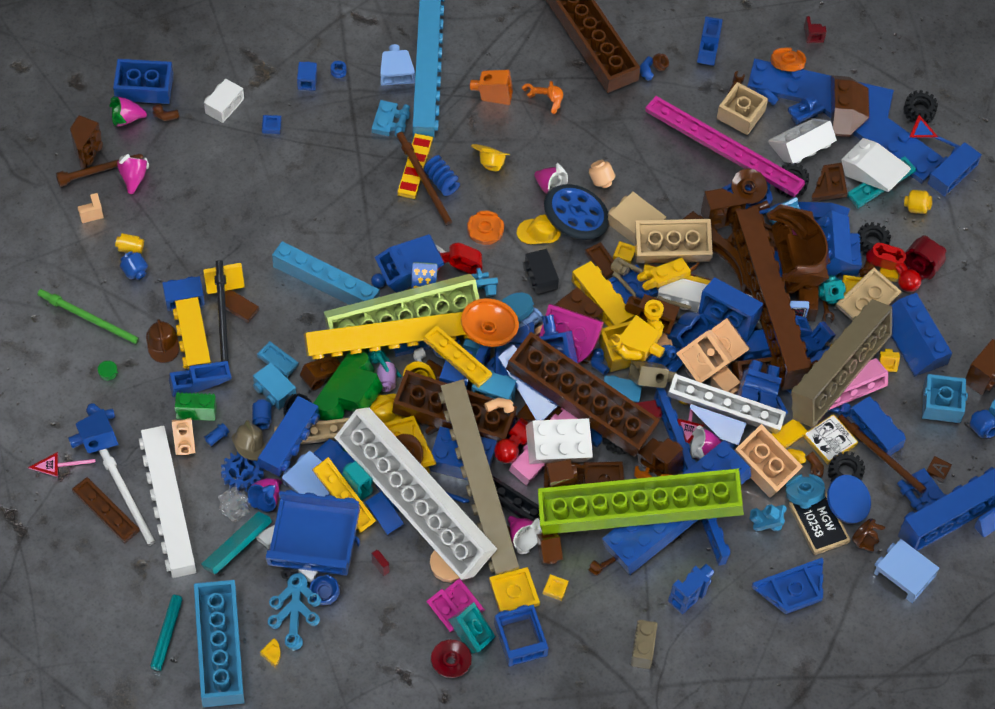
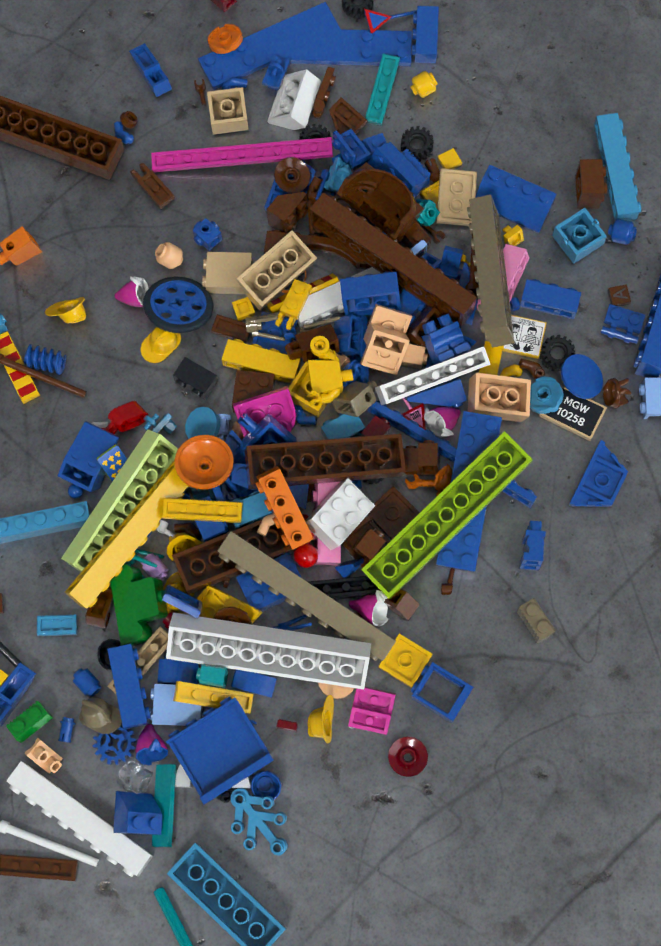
camera: 35 degrees left, 15 degrees up
dark azure brick [253,362,297,410] -> none
yellow tile [260,638,281,667] -> none
teal slope [448,602,496,654] -> none
orange tile [467,211,504,245] -> none
orange piece [522,81,563,114] -> none
yellow tile [543,574,569,601] -> none
dark azure hips [749,504,787,532] -> none
reddish brown wedge [831,75,869,137] -> none
reddish brown bar [837,414,927,494] -> none
white slope [841,138,911,192] -> none
red beam [866,243,922,293] -> none
dark red brick [904,235,946,280] -> none
none -> blue slope [113,791,162,835]
none -> reddish brown hinge [130,163,175,209]
none -> blue tile [162,585,202,618]
none -> blue brick [193,218,223,252]
none -> orange brick [255,466,313,550]
none -> yellow piece [308,695,334,743]
none -> reddish brown hinge [312,67,336,119]
none -> blue bracket [332,129,371,168]
none -> blue slope [335,558,364,578]

